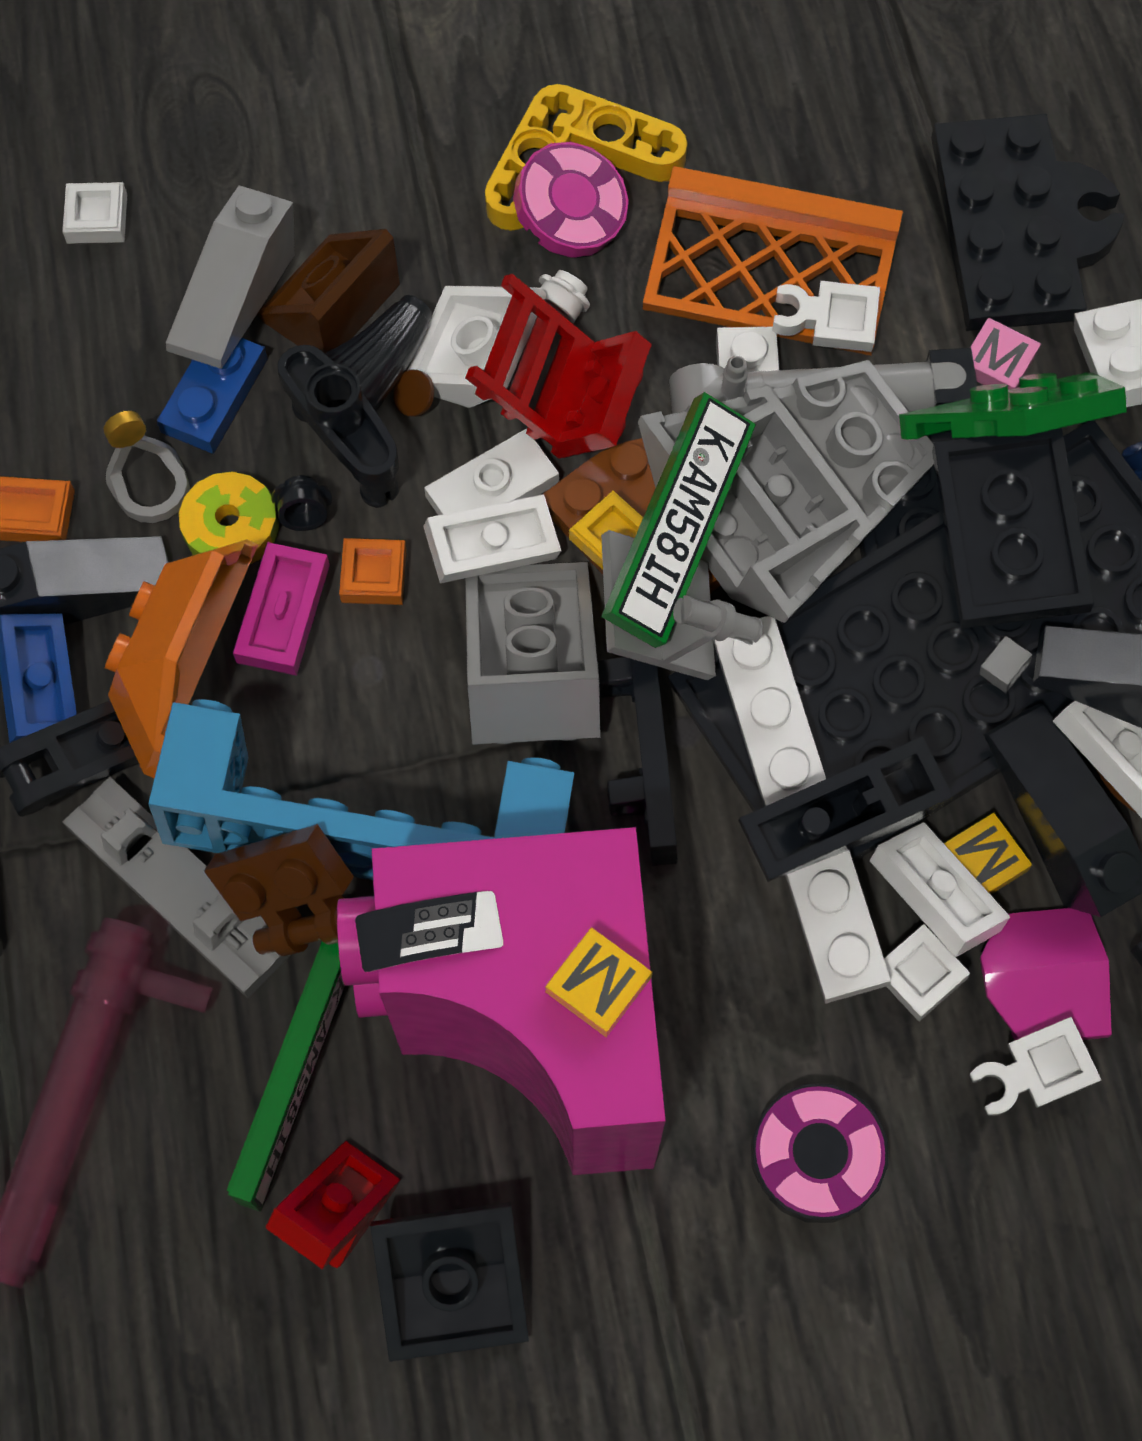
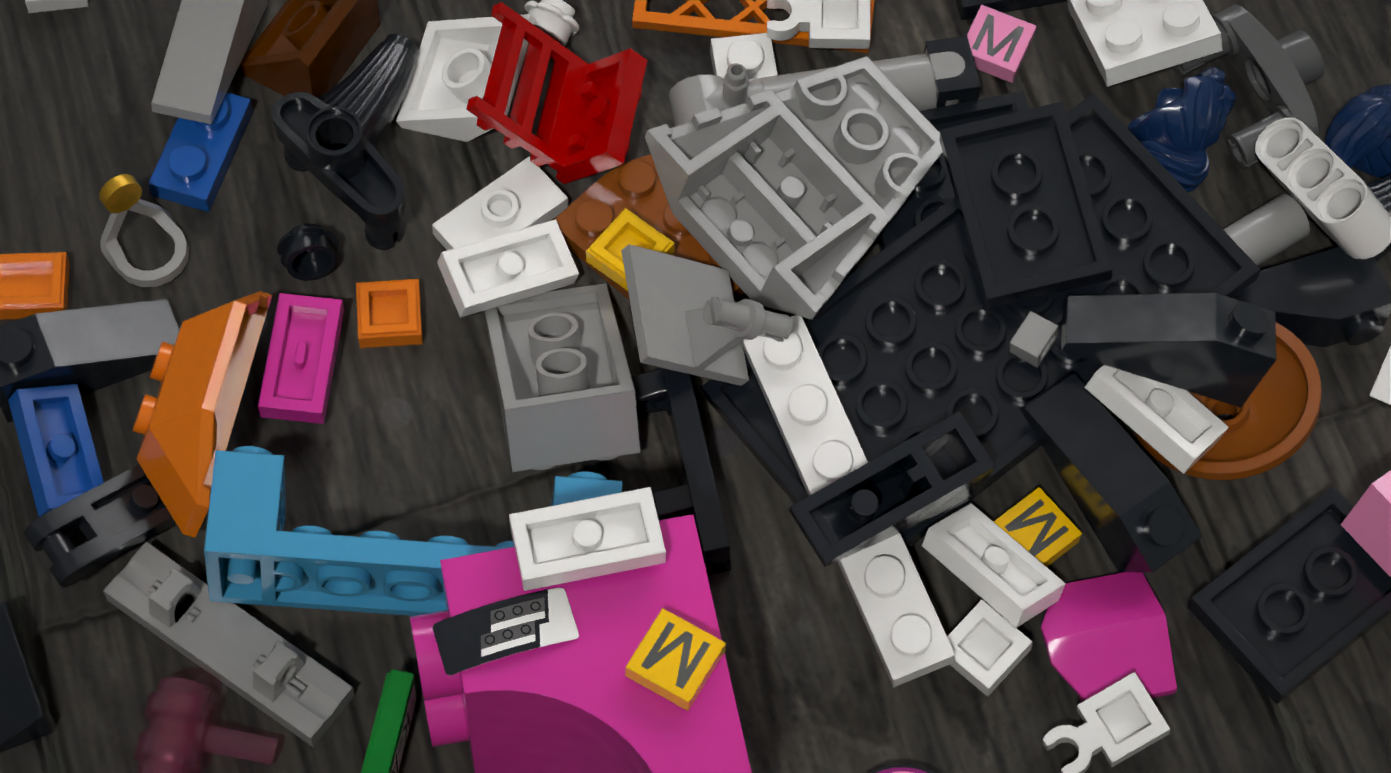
camera: 10 degrees left, 5 degrees down
yellow piece [179,472,279,564] -> none
reddish brown plate [204,824,354,957] -> none
reddish brown piece [393,369,434,417] -> none
tile [601,392,756,648] -> none
green wing [899,372,1127,439] -> none
none -> white plate [509,487,666,591]

